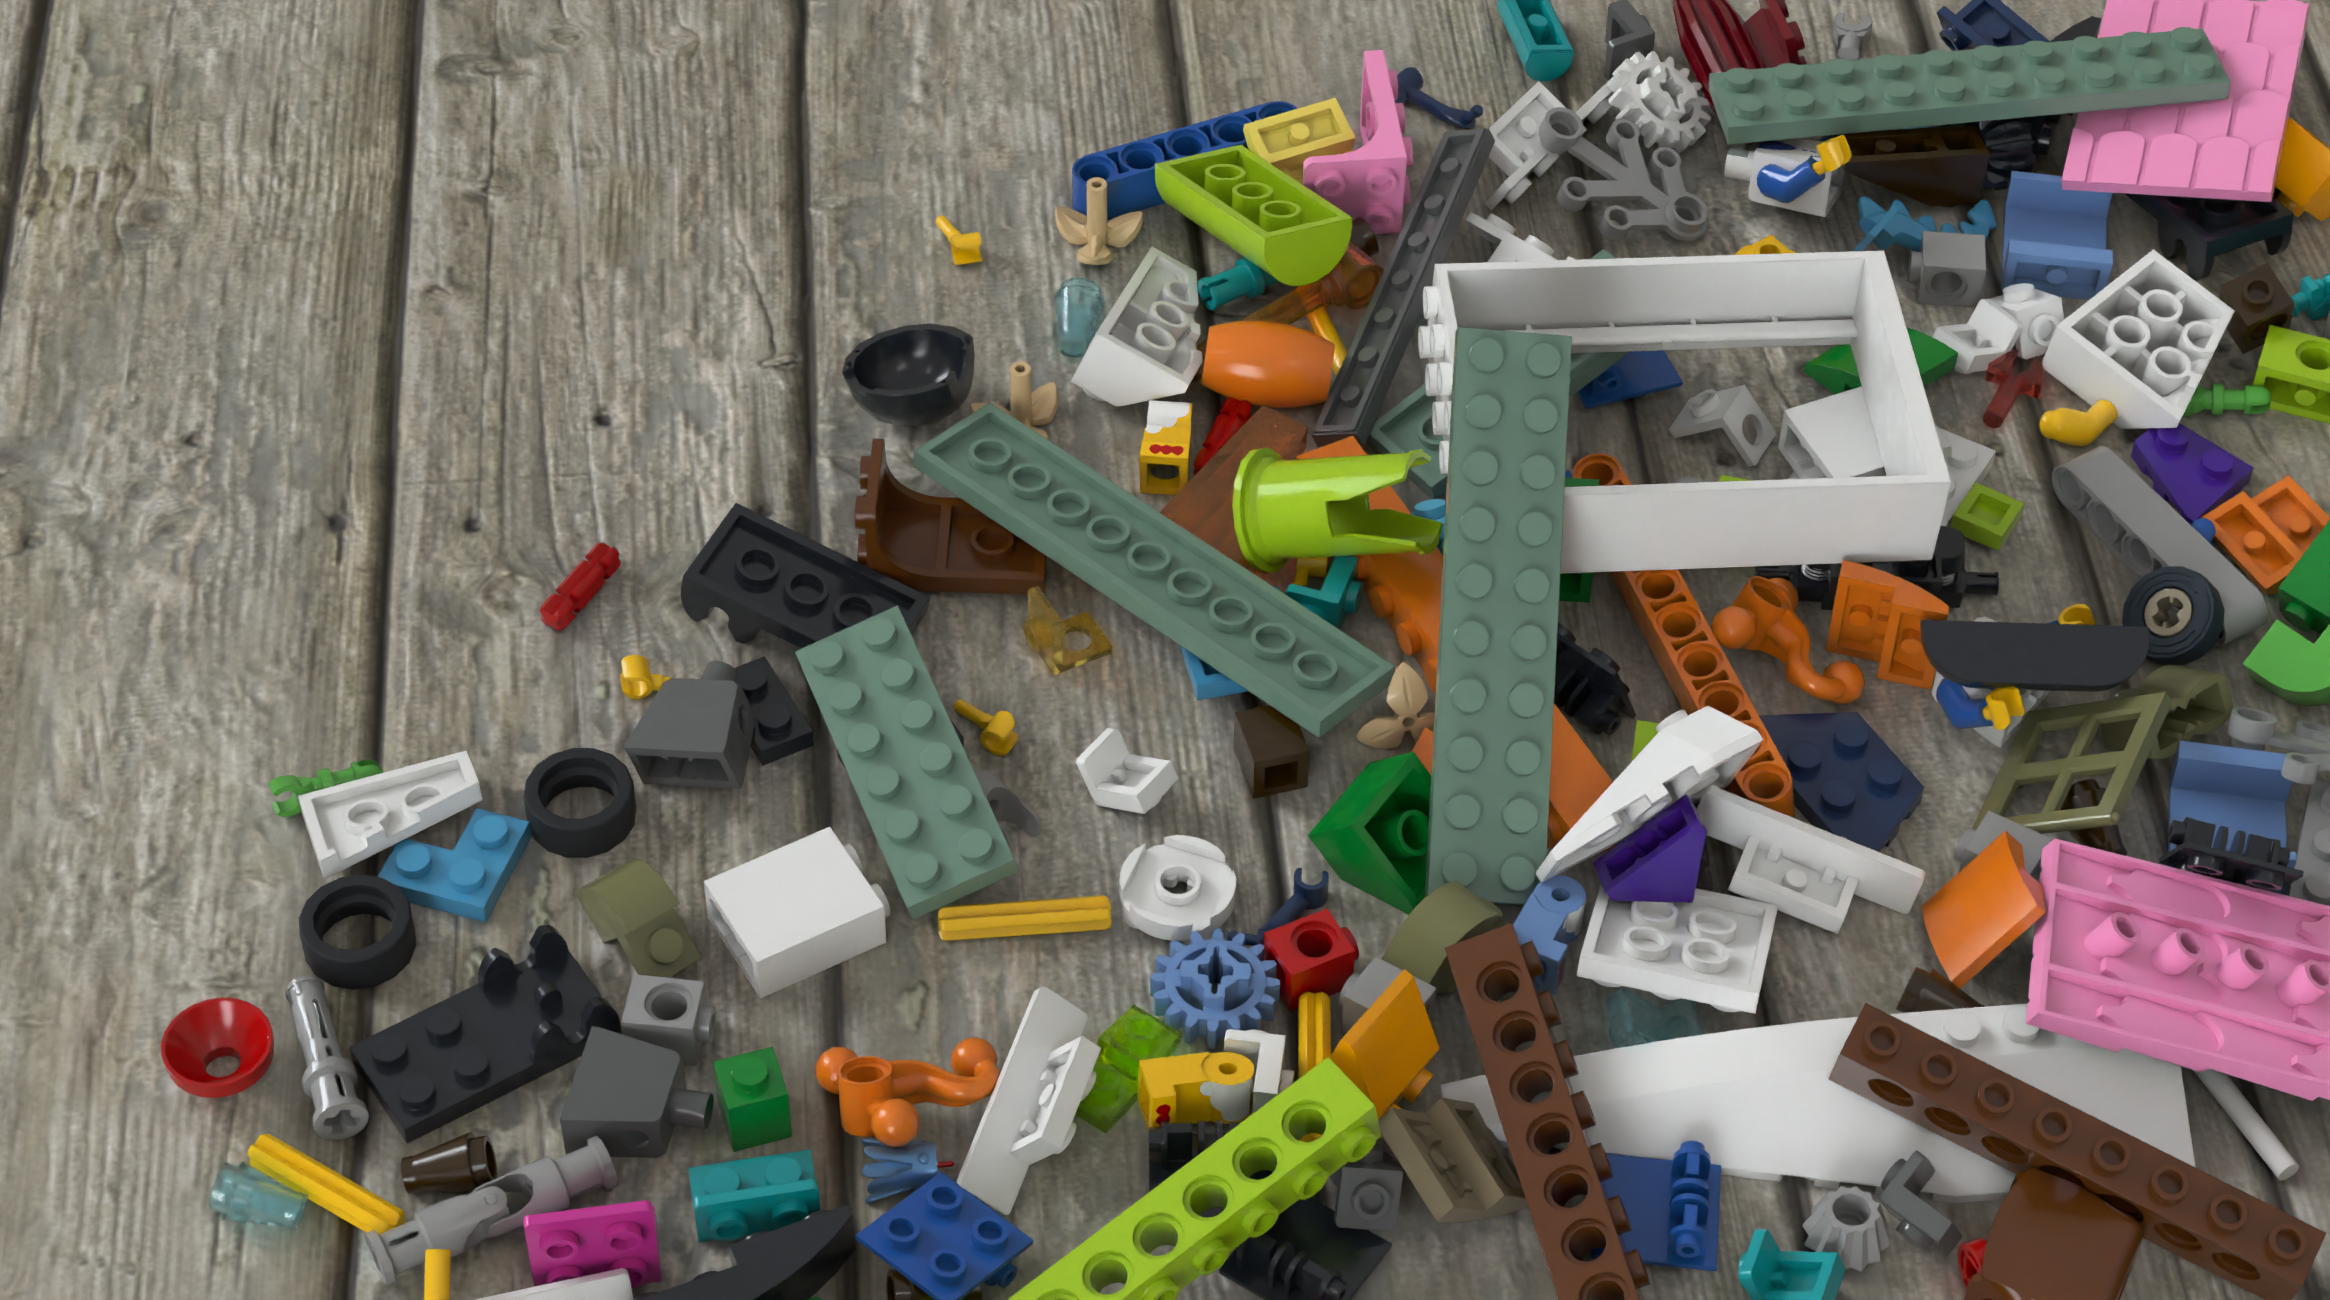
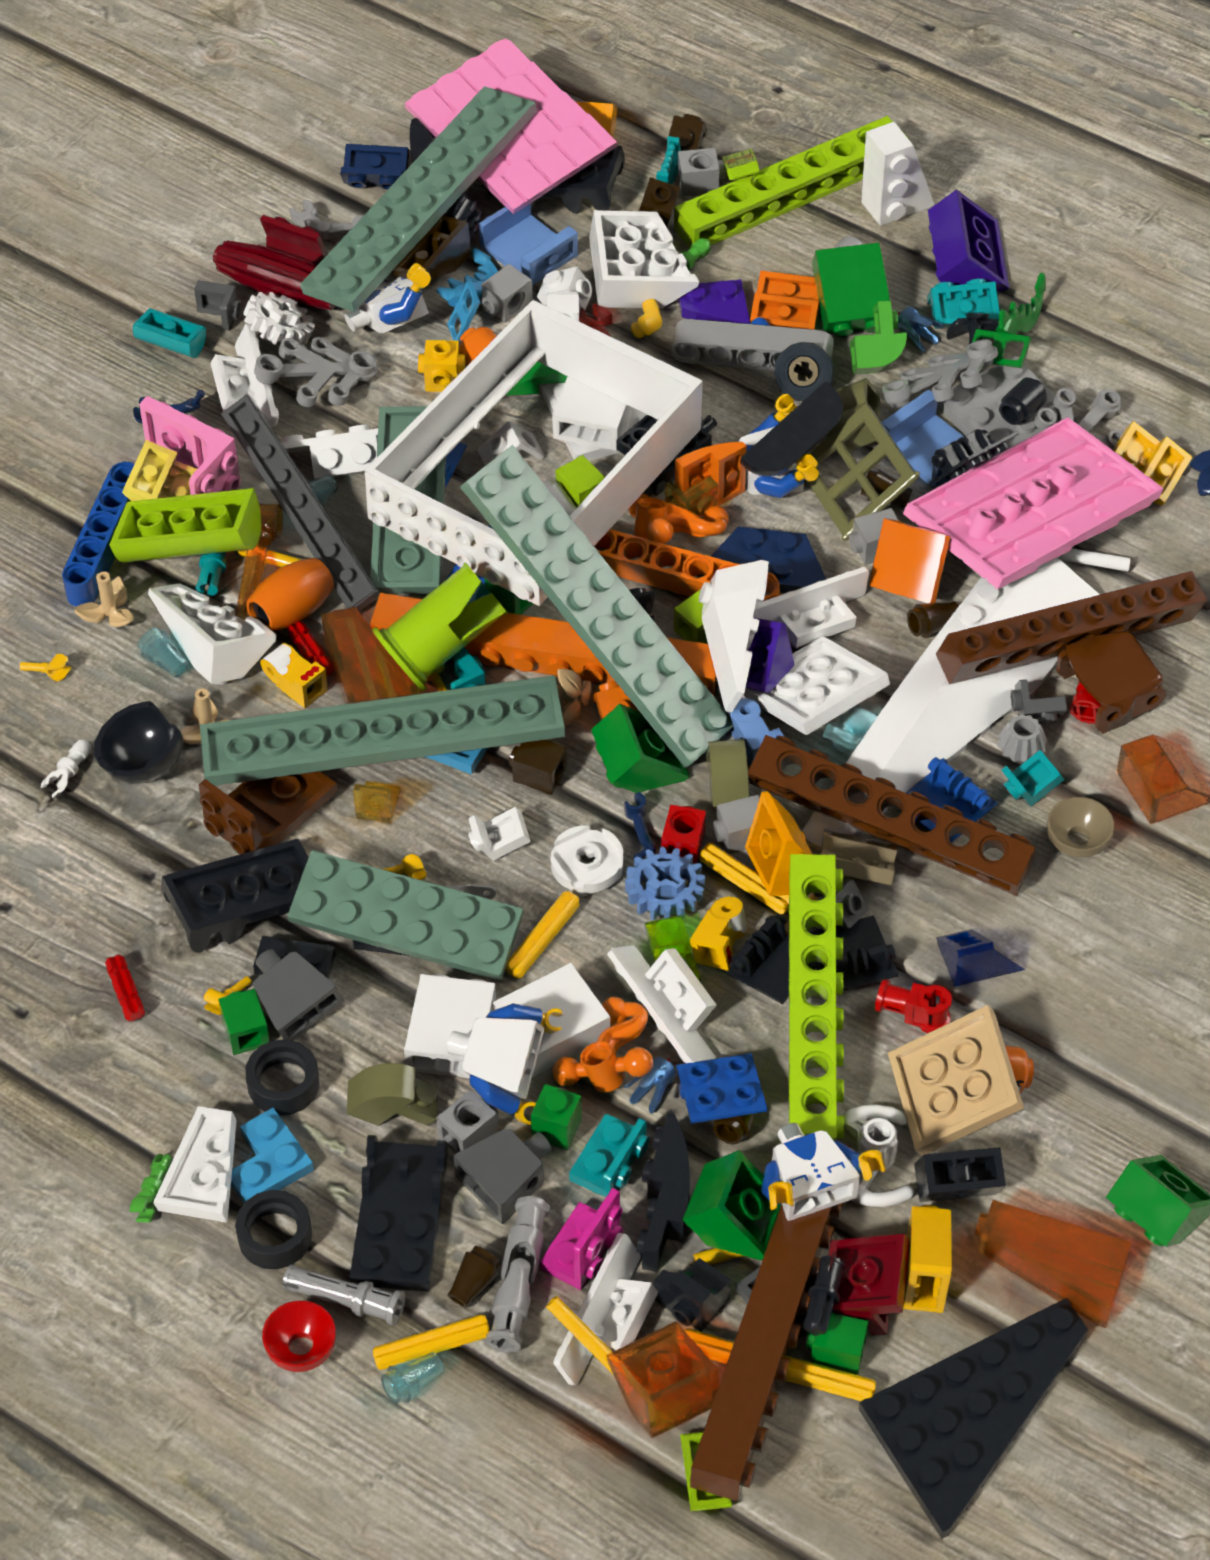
camera: 50 degrees left, 5 degrees up
white bracket [1224,1029,1295,1114] -> none
none -> white piece [40,739,92,798]
none -> green brick [218,988,270,1056]
none -> white torso [447,1003,563,1125]
none -> white brick [493,963,610,1078]
none -> clear yellow bracket [664,476,718,517]

